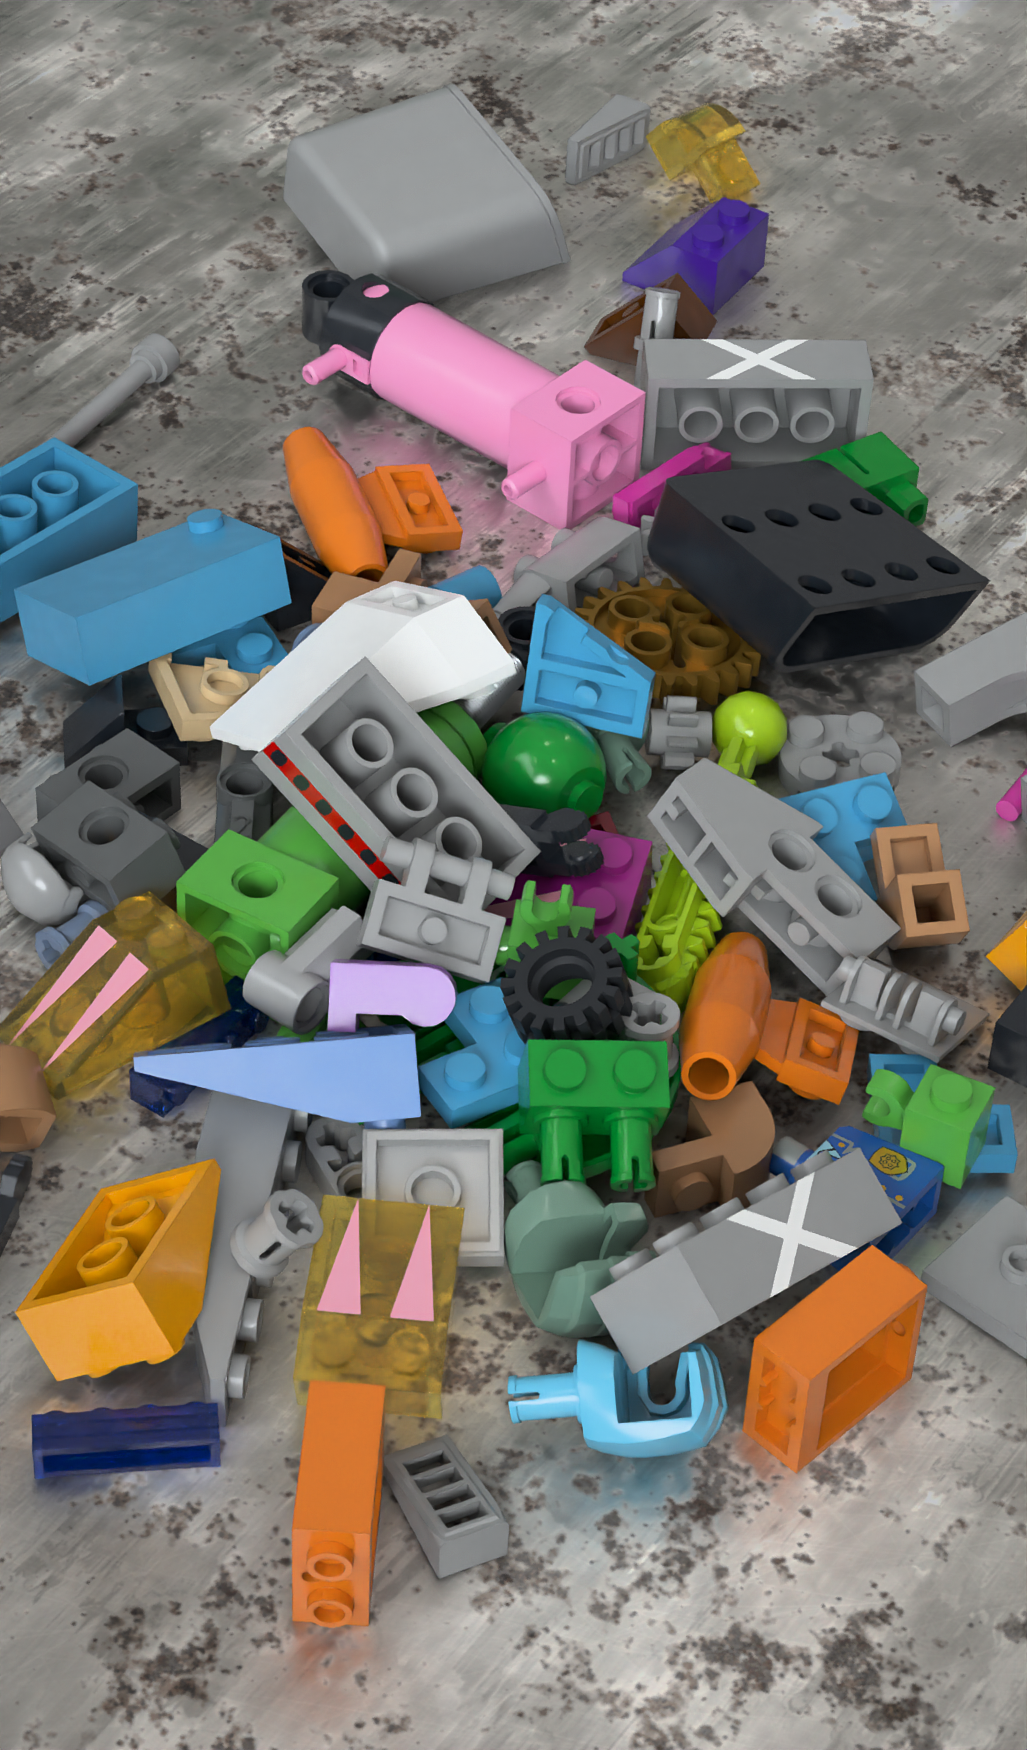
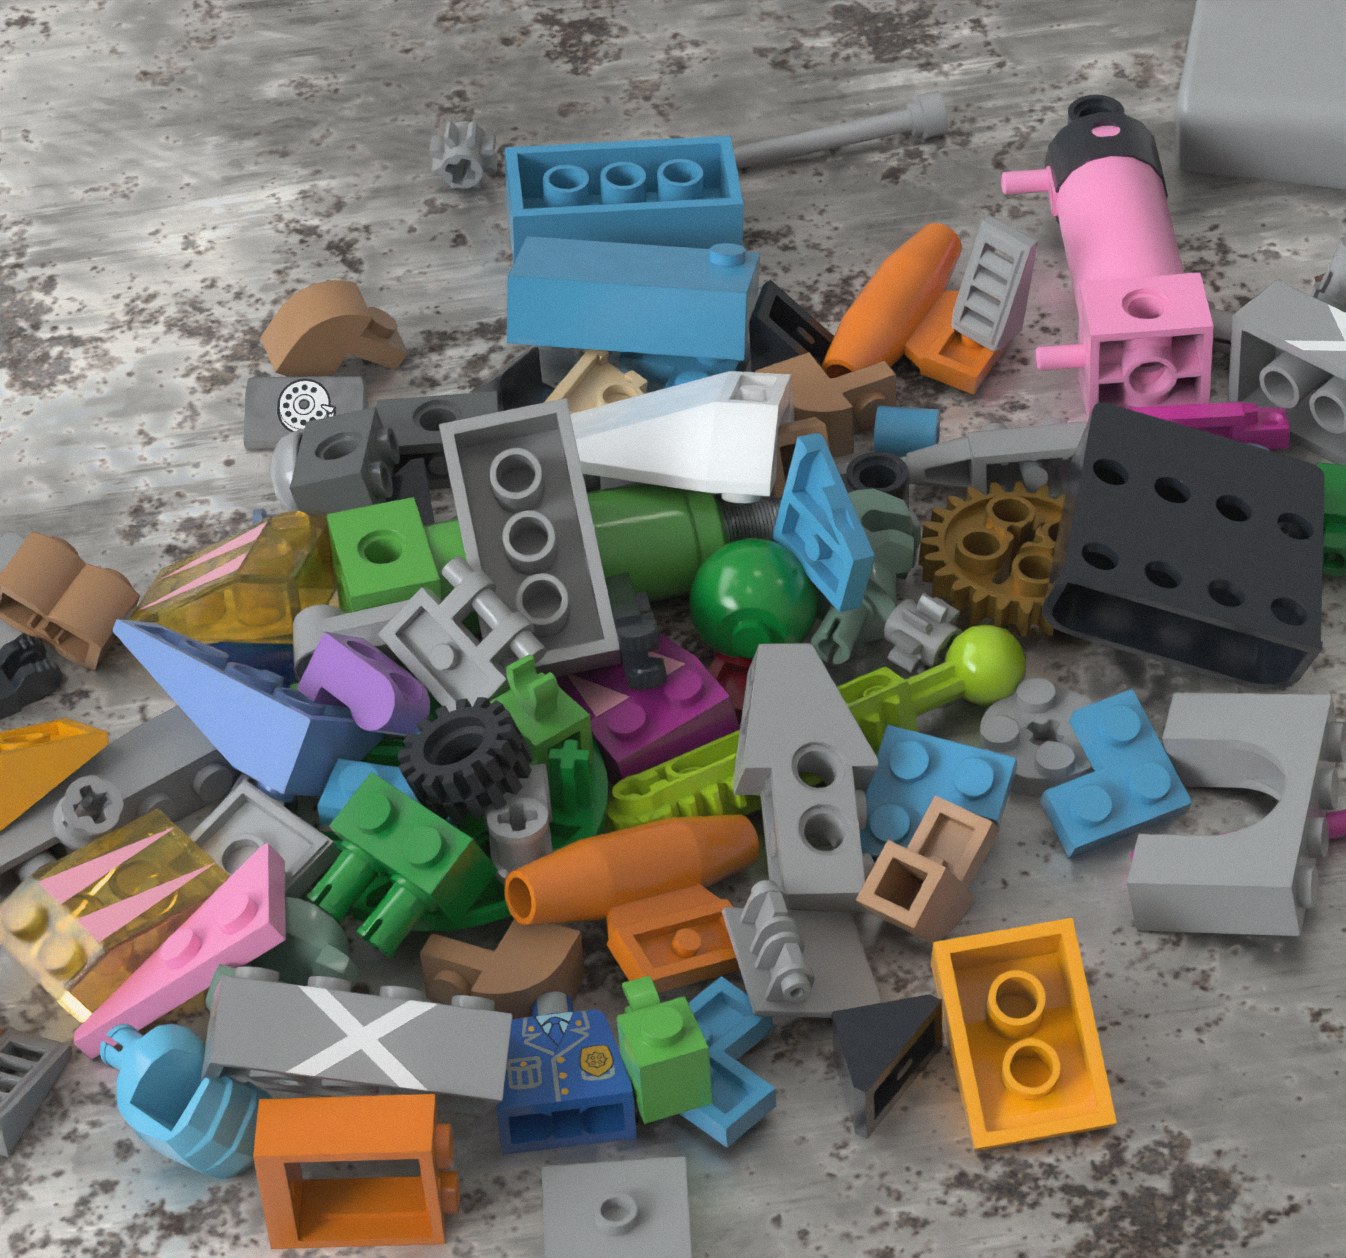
camera: 50 degrees right, 0 degrees up
none -> bright pink wing [73,843,286,1060]
none -> light grey slope [951,214,1038,351]
none -> dark azure plate [1040,689,1192,858]

